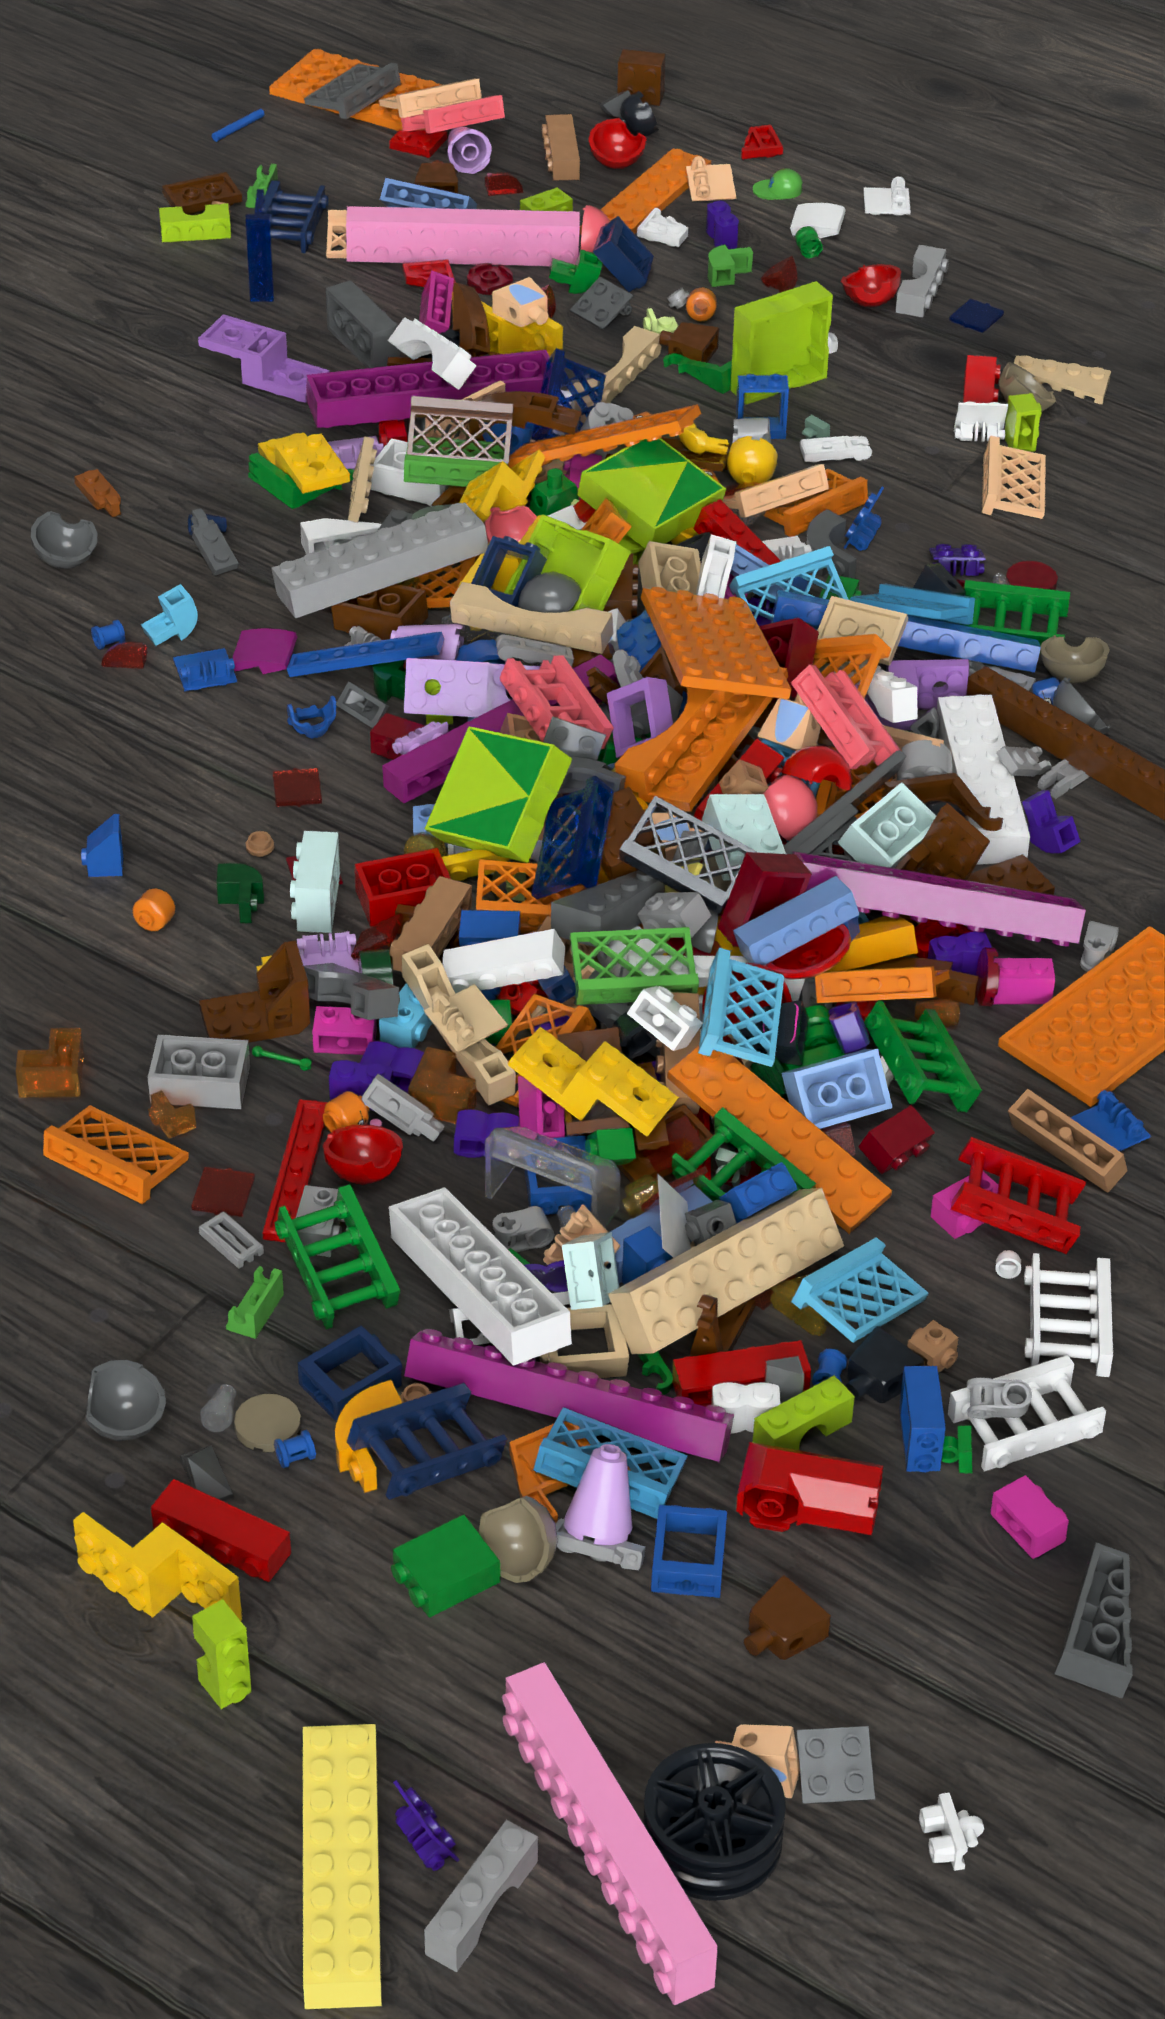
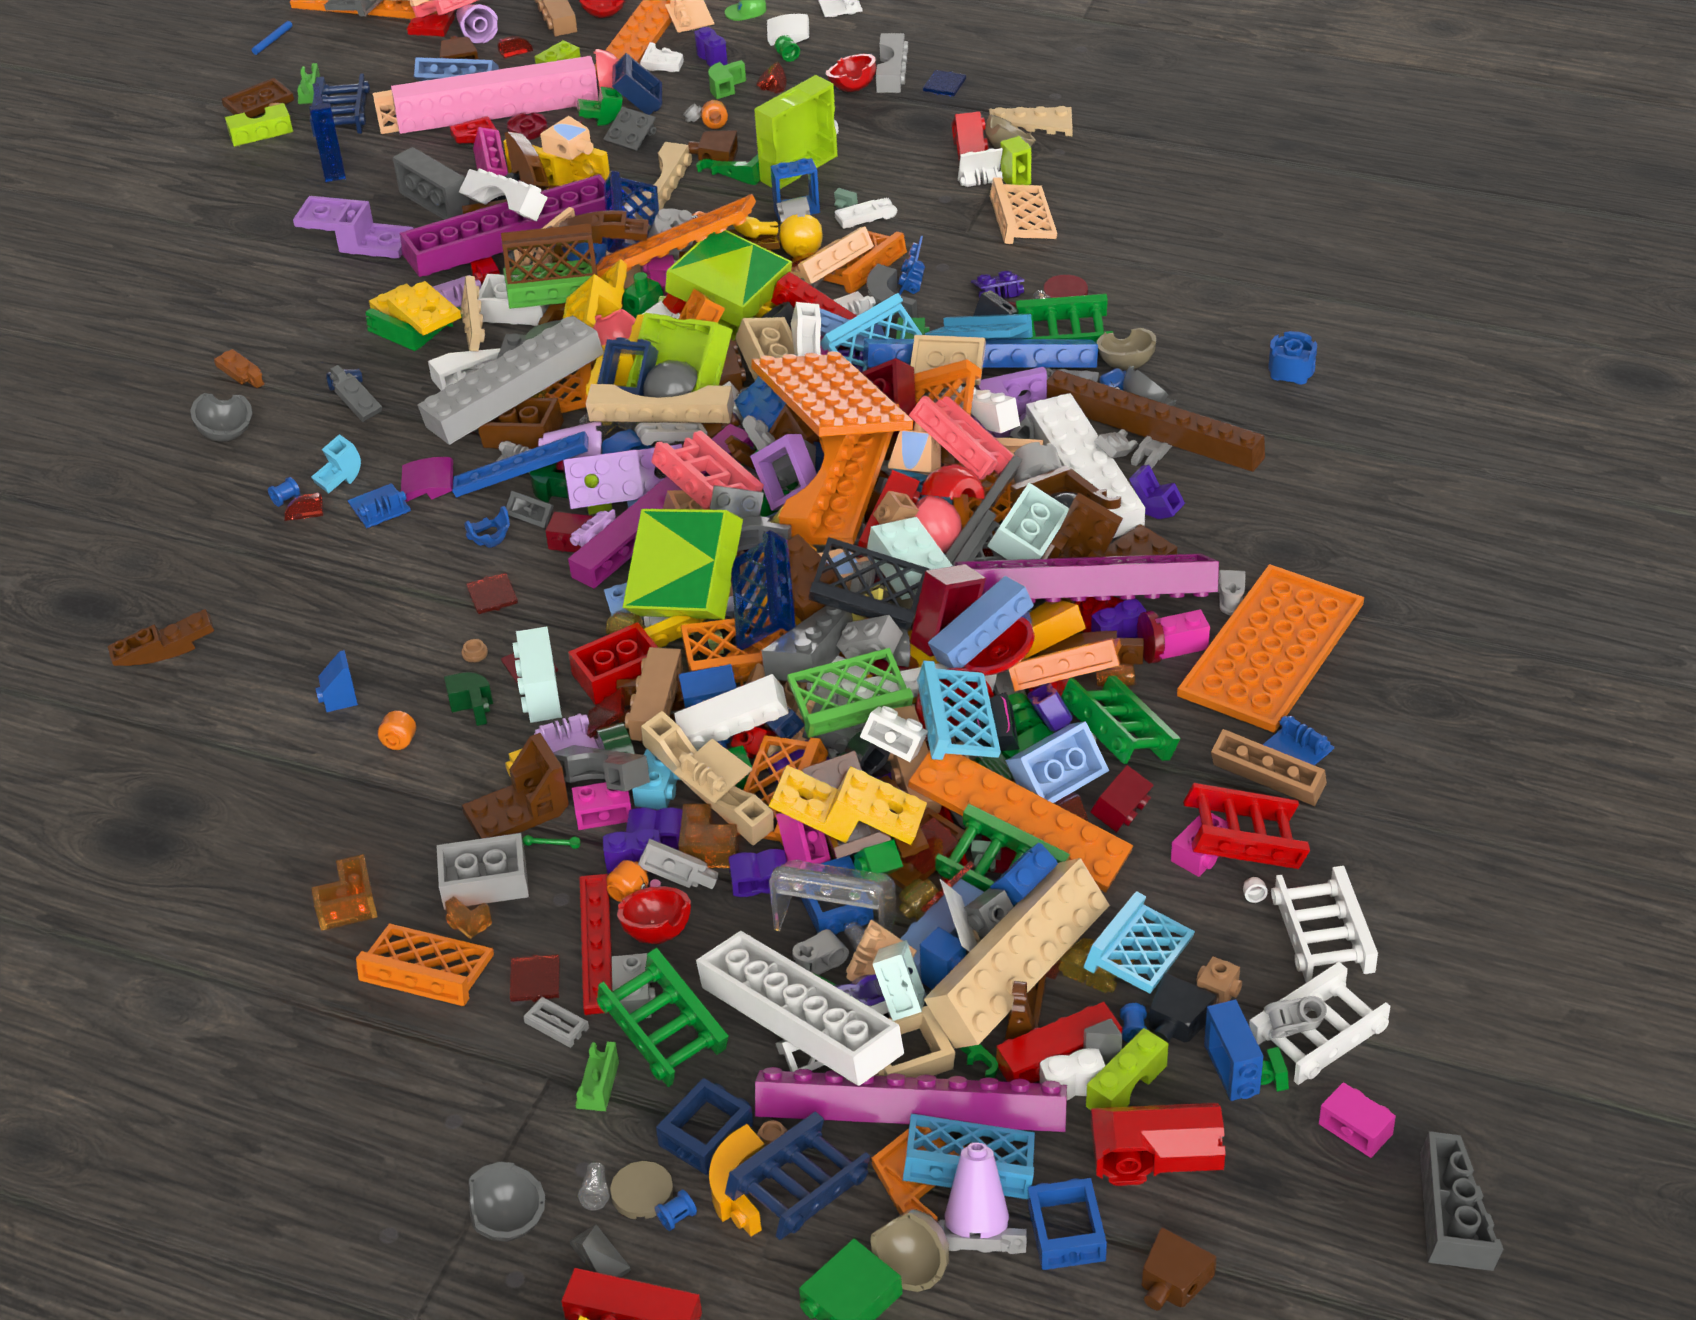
camera: 10 degrees left, 0 degrees up
yellowish green bracket [643,308,678,334] -> none

